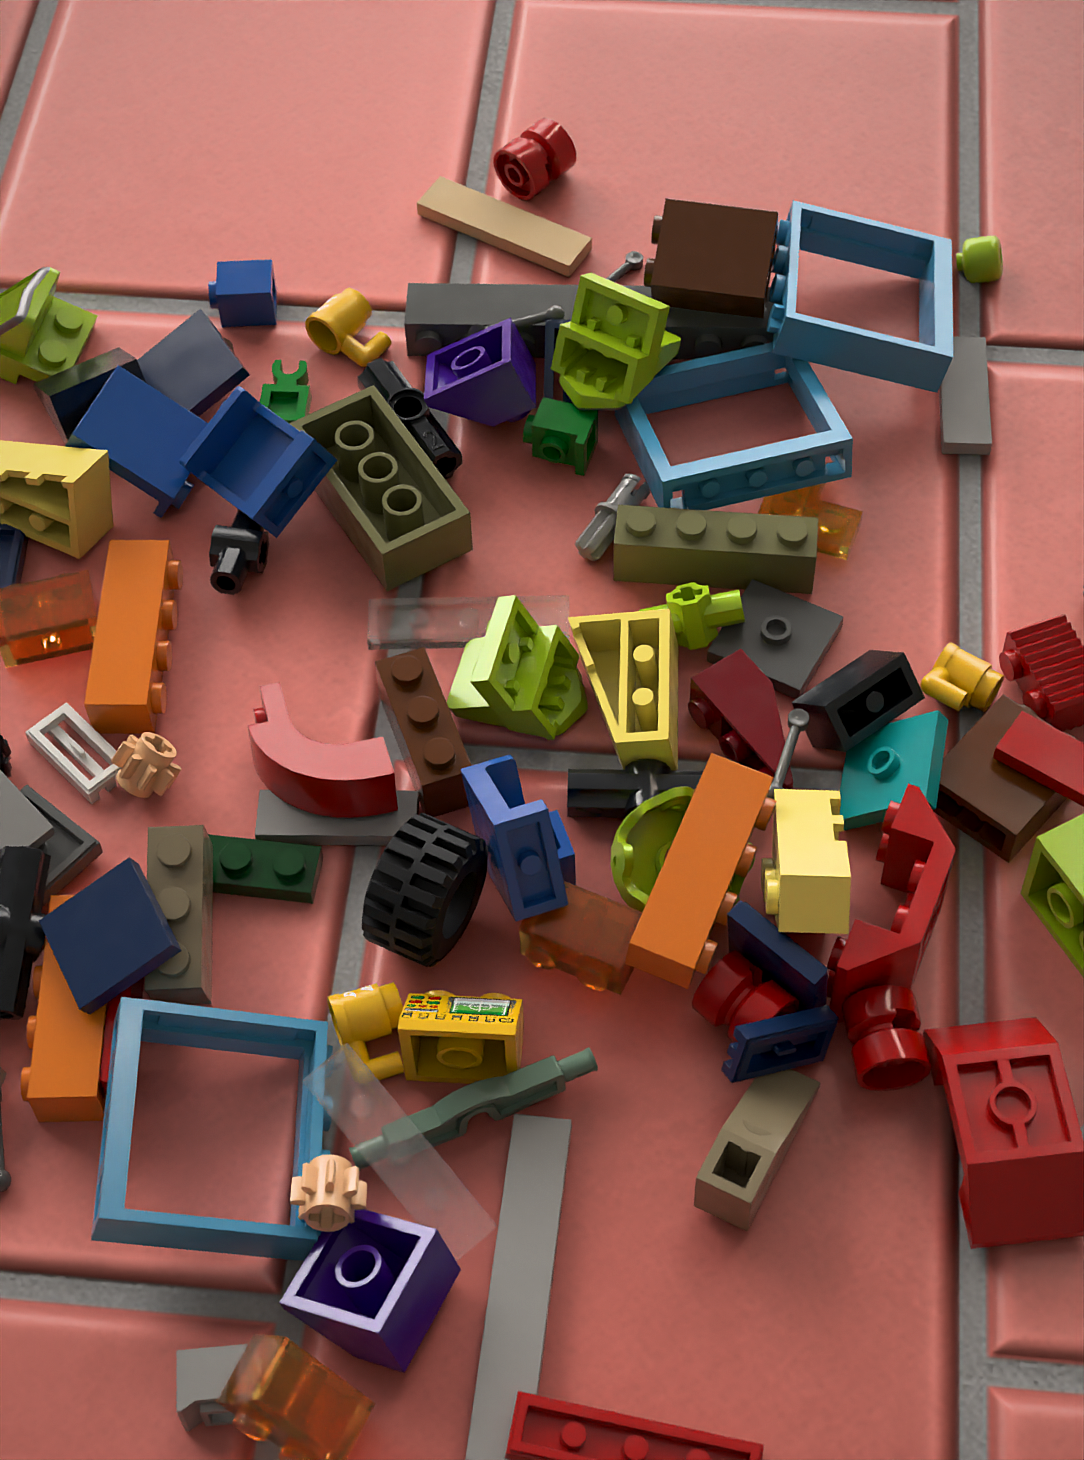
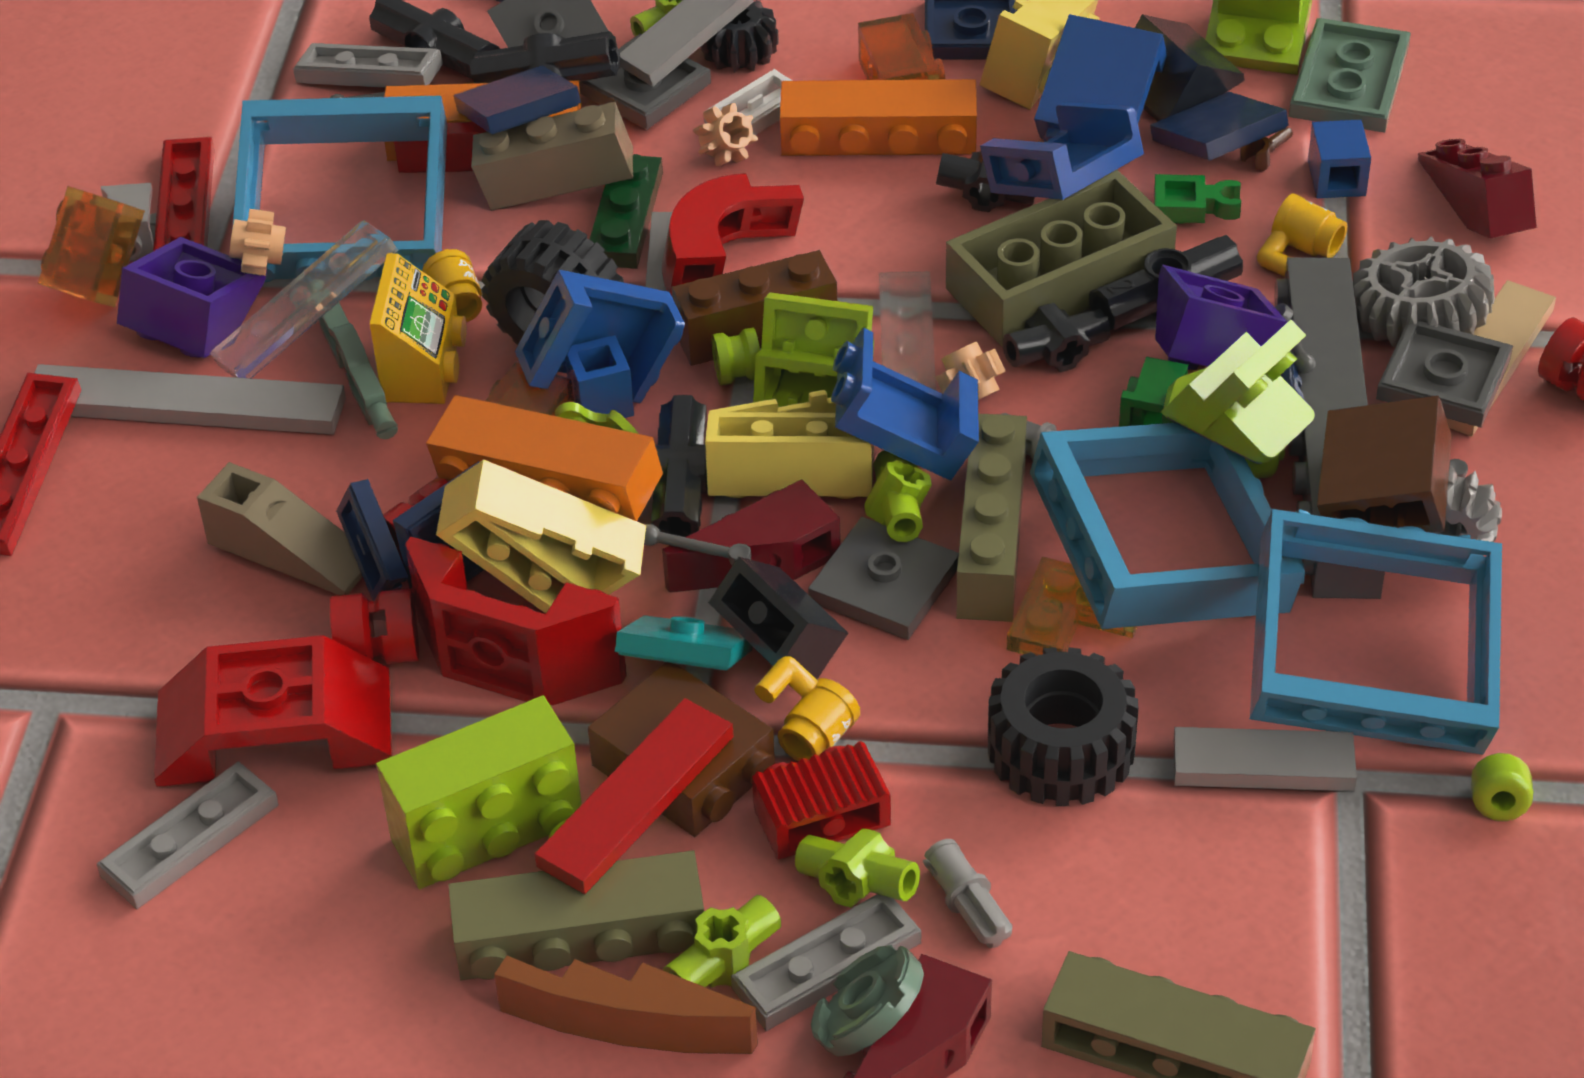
camera: 90 degrees right, 10 degrees down
none -> red tile [153,137,215,251]
none -> lime wheel [711,327,760,386]
none -> blue panel [831,327,979,481]
none -> light nougat gear [935,342,1006,400]
none -> black tyre [988,647,1139,806]
none -> black axle [1003,303,1111,372]
none -> sand green tile [1289,18,1411,133]
none -> light grey gear [1353,236,1495,347]
none -> dark grey plate [1376,320,1513,428]
none -> dark red slope [1418,139,1537,239]

